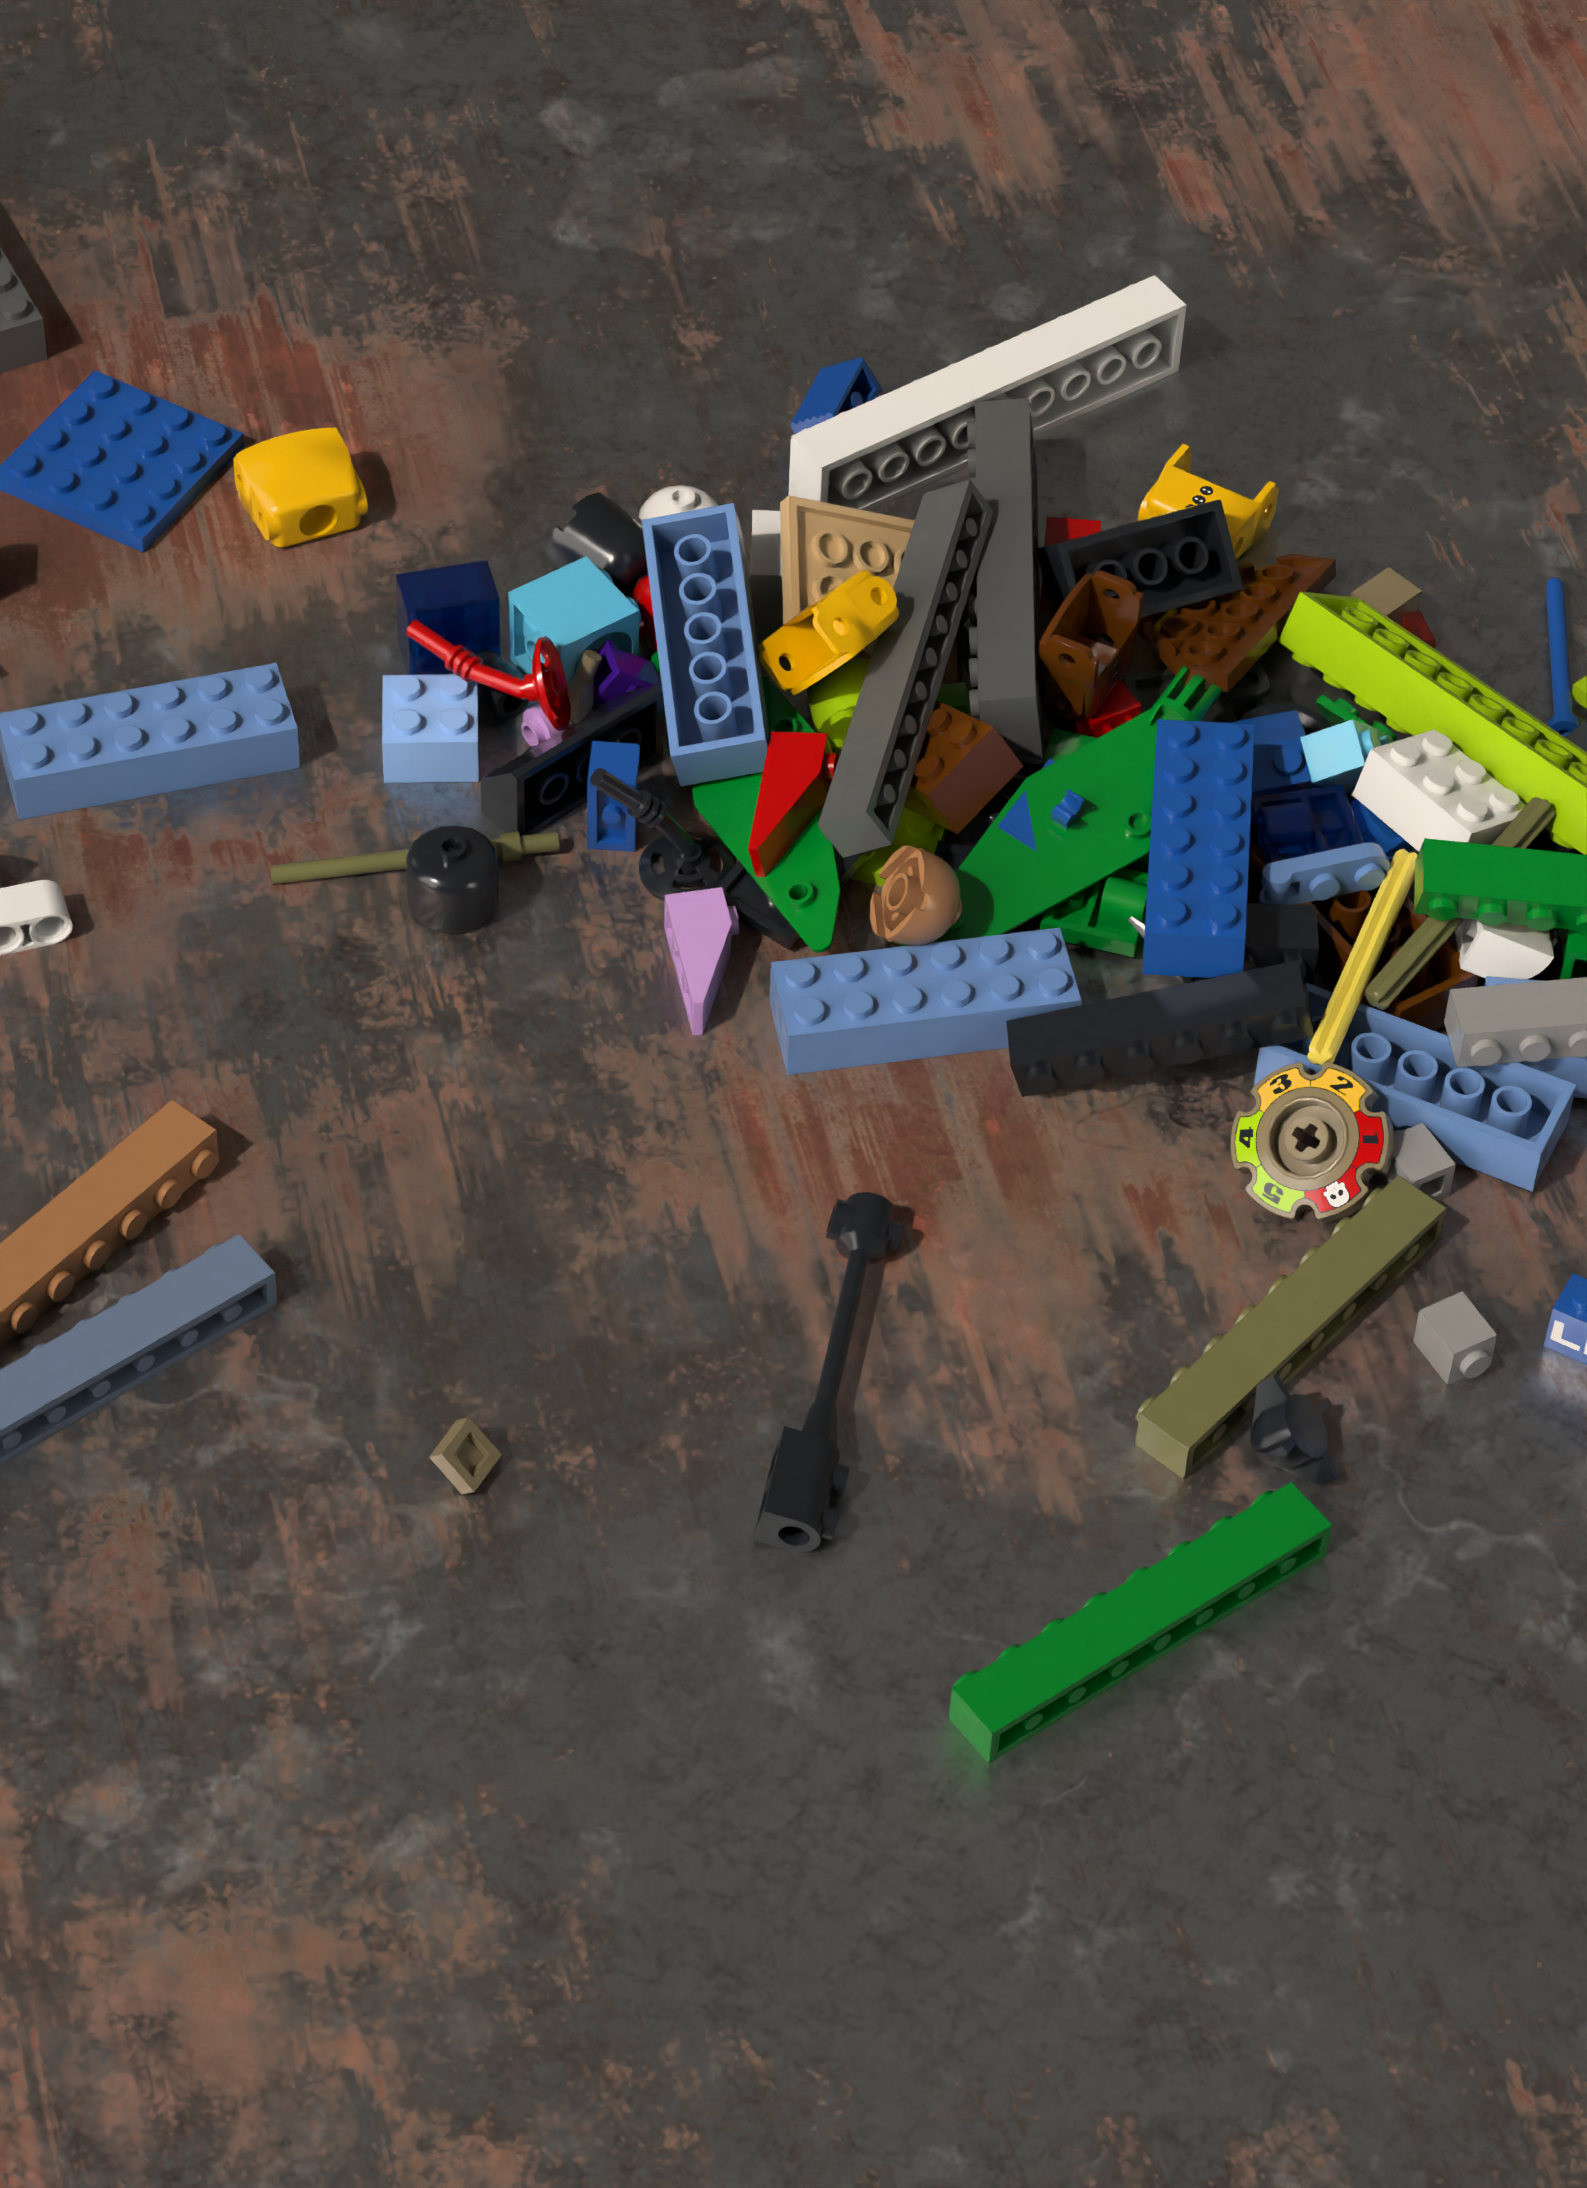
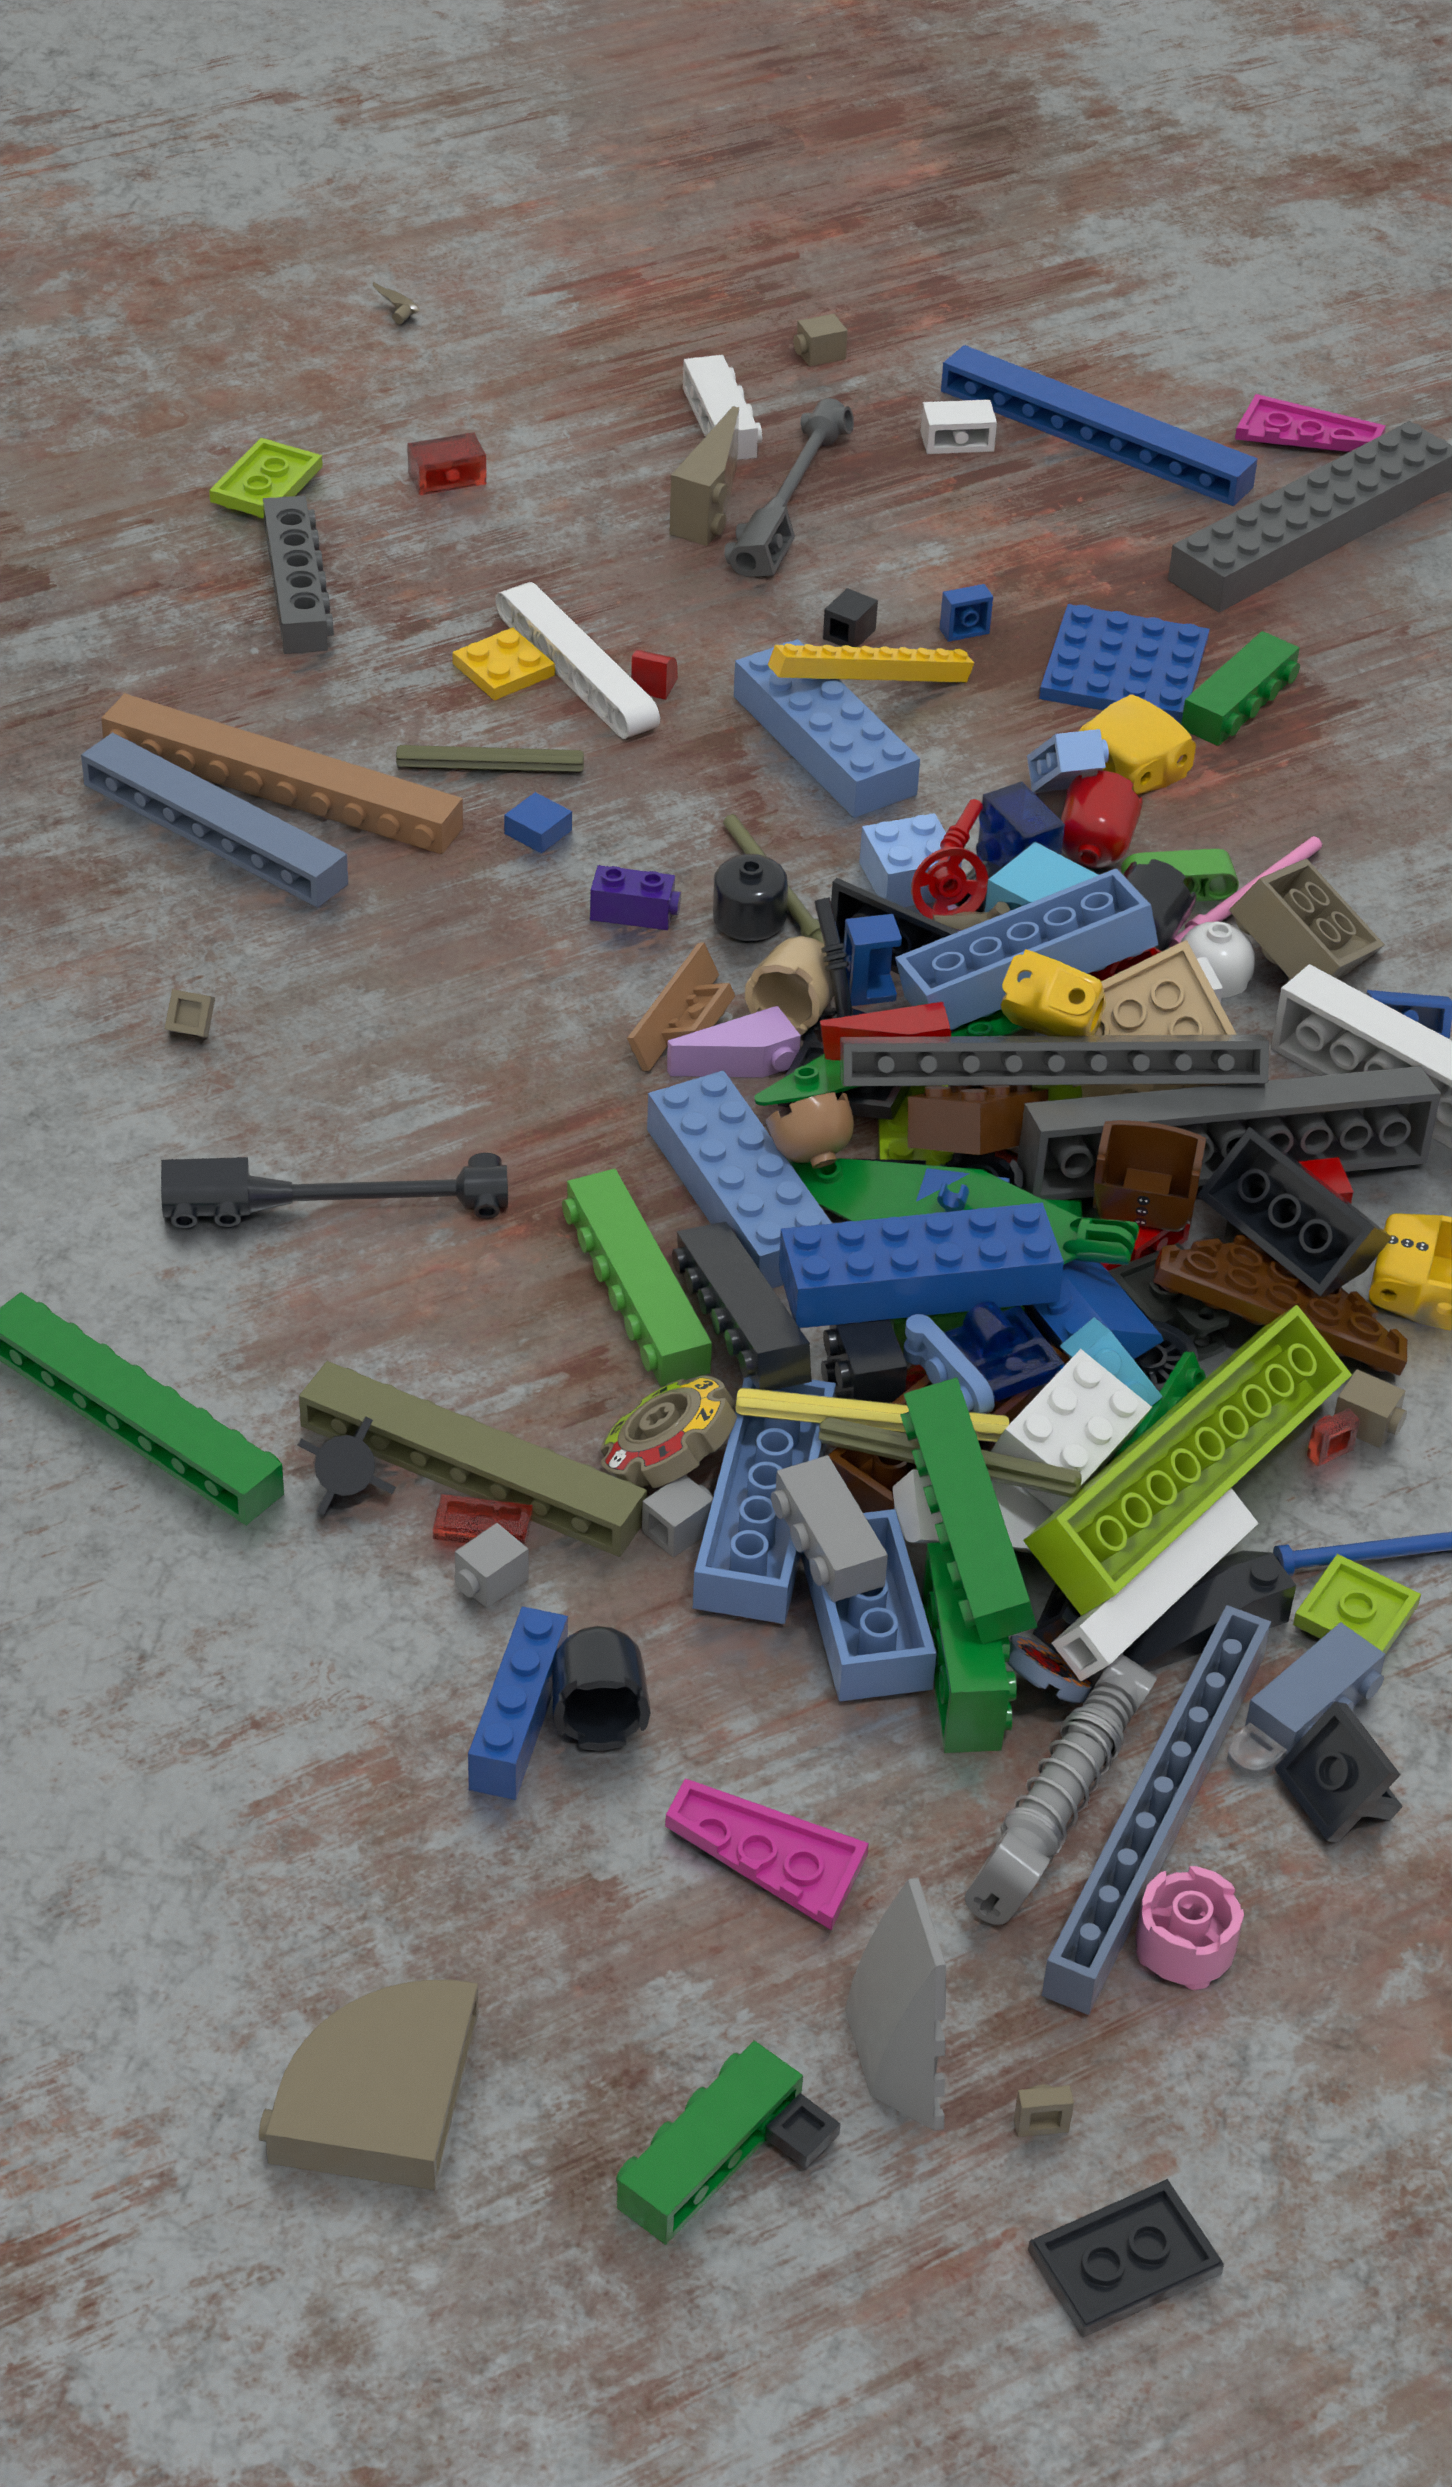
camera: 75 degrees right, 5 degrees down
none -> olive axle [396,745,584,773]
none -> clear red plate [433,1494,533,1546]
none -> blue piece [504,792,572,854]
none -> bright green brick [562,1169,712,1387]
none -> dark purple brick [590,865,681,930]
none -> medium nougat bracket [627,942,736,1071]
none -> tan cylinder [745,936,834,1035]
none -> yellow piece [768,643,975,682]
none -> light blue brick [1027,729,1109,793]
none -> red cylinder [1058,770,1143,870]
none -> bright green beam [1121,849,1239,902]
none -> bright pink bar [1169,836,1322,948]
none -> green brick [1181,631,1300,746]
none -> dark tan slope [1229,858,1385,981]

